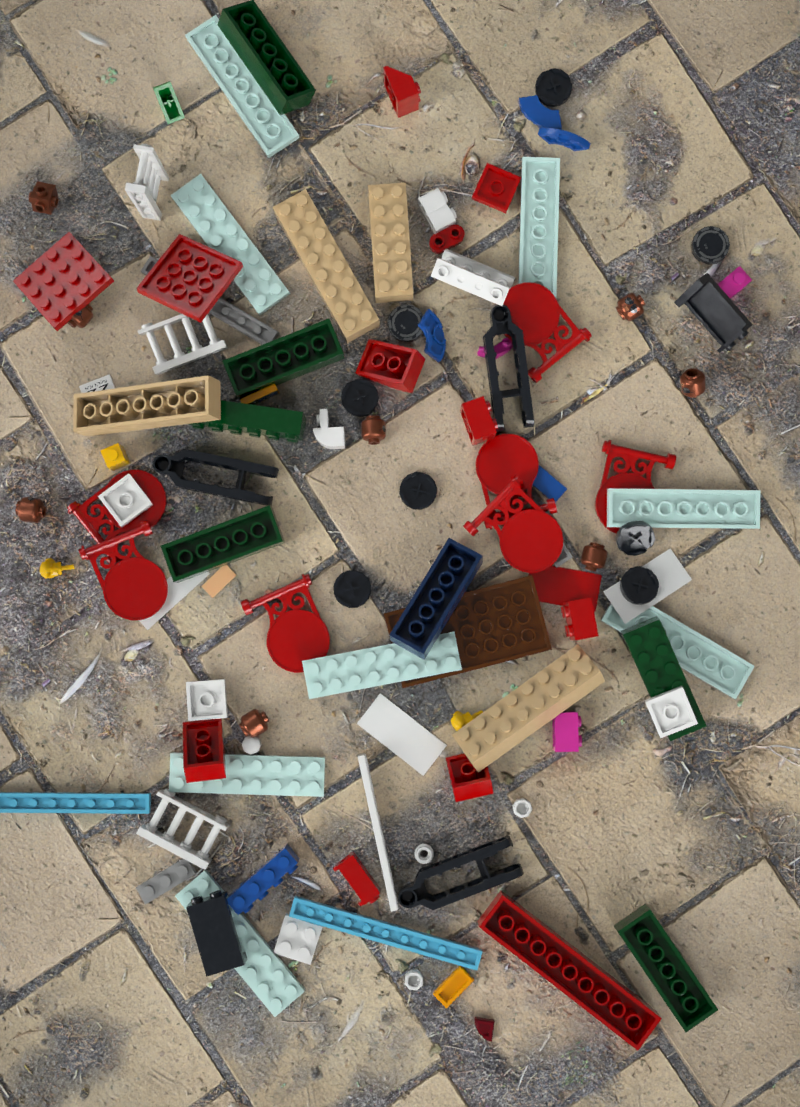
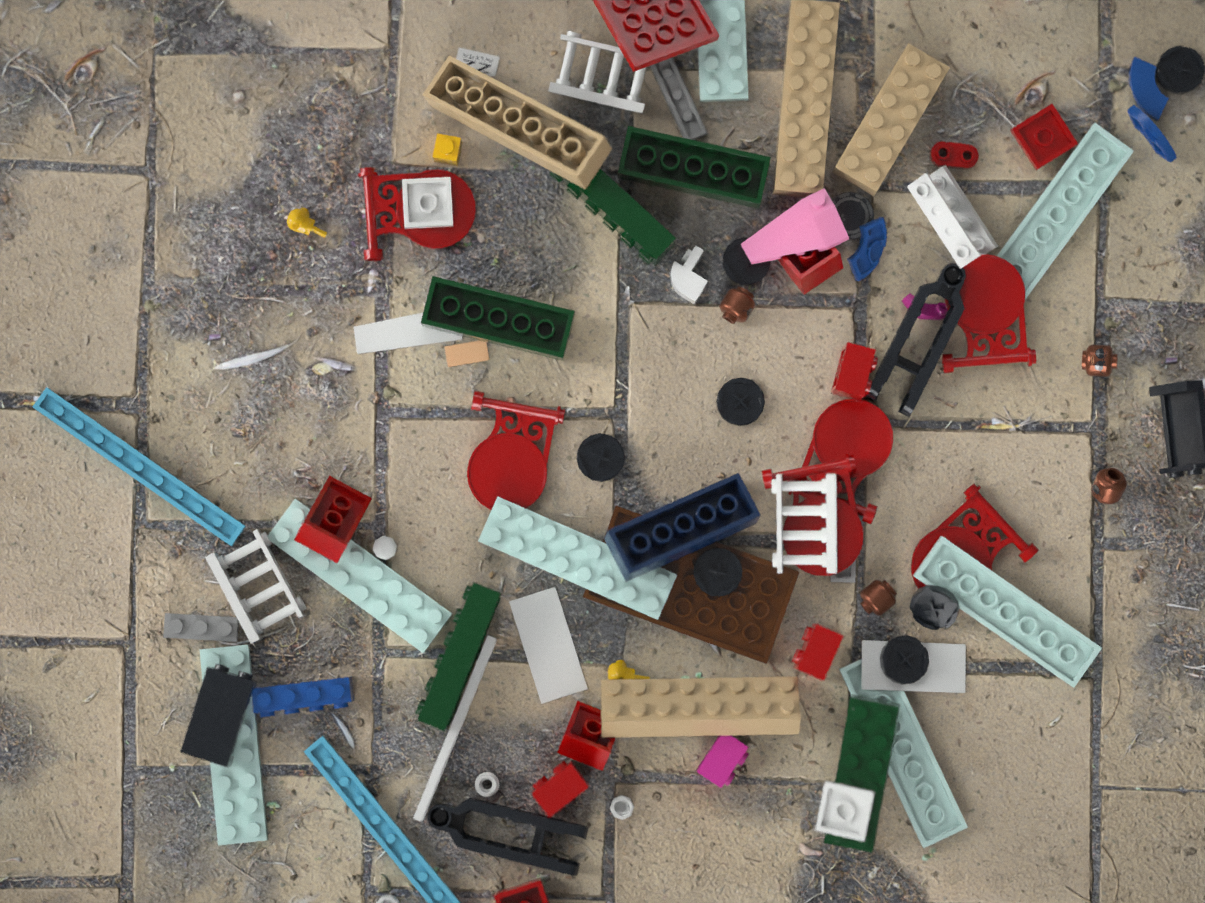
camera: 30 degrees right, 0 degrees up
copper head [15,497,47,523] -> none
red piece [78,520,168,621] -> none
black piece [153,449,279,506] -> none
white plate [186,679,228,721] -> none
copper head [239,709,269,738] -> none
light orange tile [240,384,280,405] -> none
white plate [273,913,322,965] -> none
red brick [333,851,381,907] -> none
white brick [418,188,457,234] -> none
red sticker [528,566,602,612] -> none
blue tile [532,465,567,503] -> none
none -> dark green brick [415,582,502,732]
none -> red brick [531,761,589,818]
none -> black tile [693,548,742,597]
none -> bright pink wedge [741,189,849,264]
none -> white fence [772,473,837,573]

